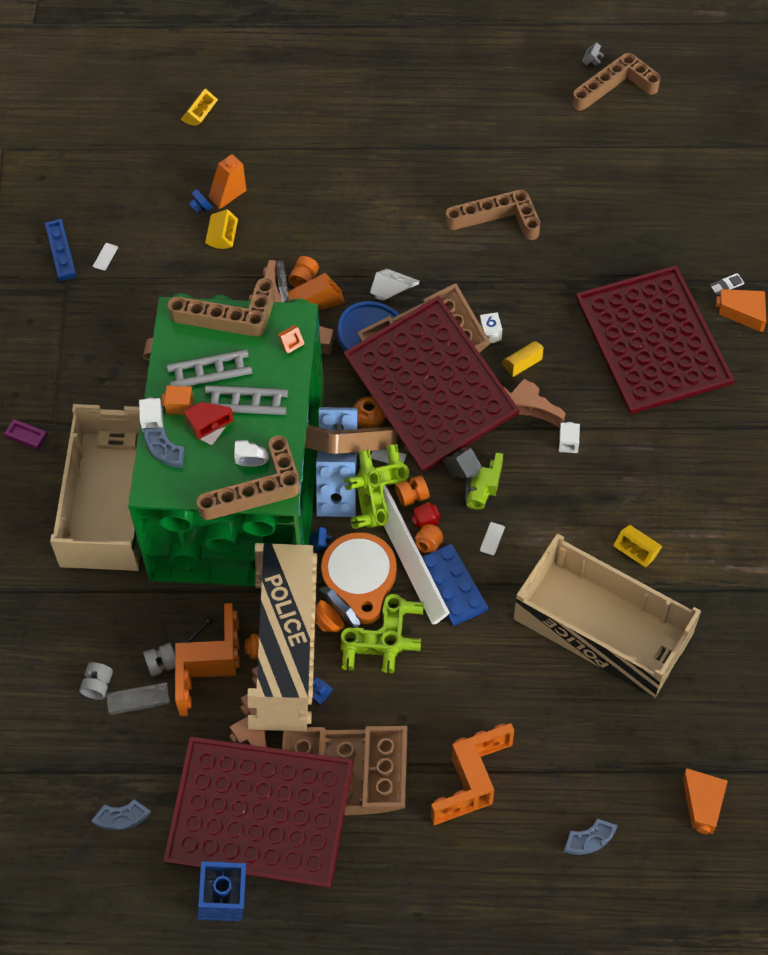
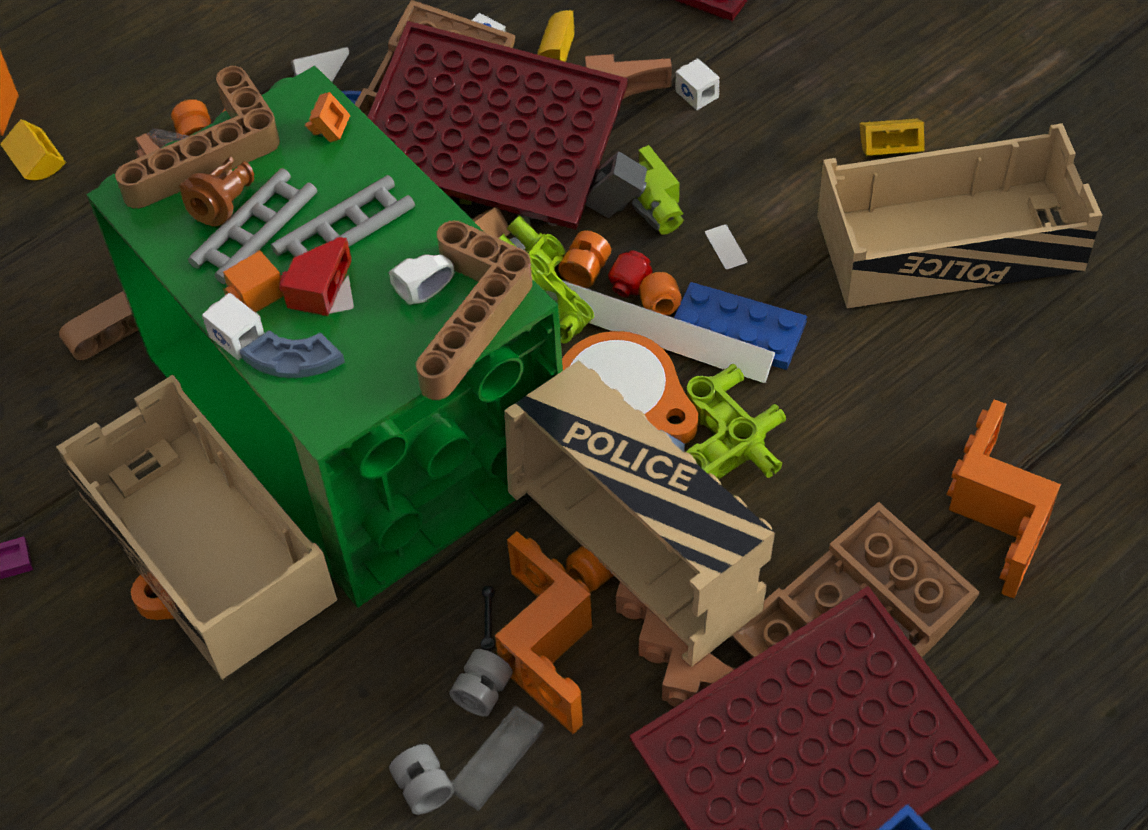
camera: 40 degrees left, 5 degrees down
none -> dark orange piece [179,156,254,226]

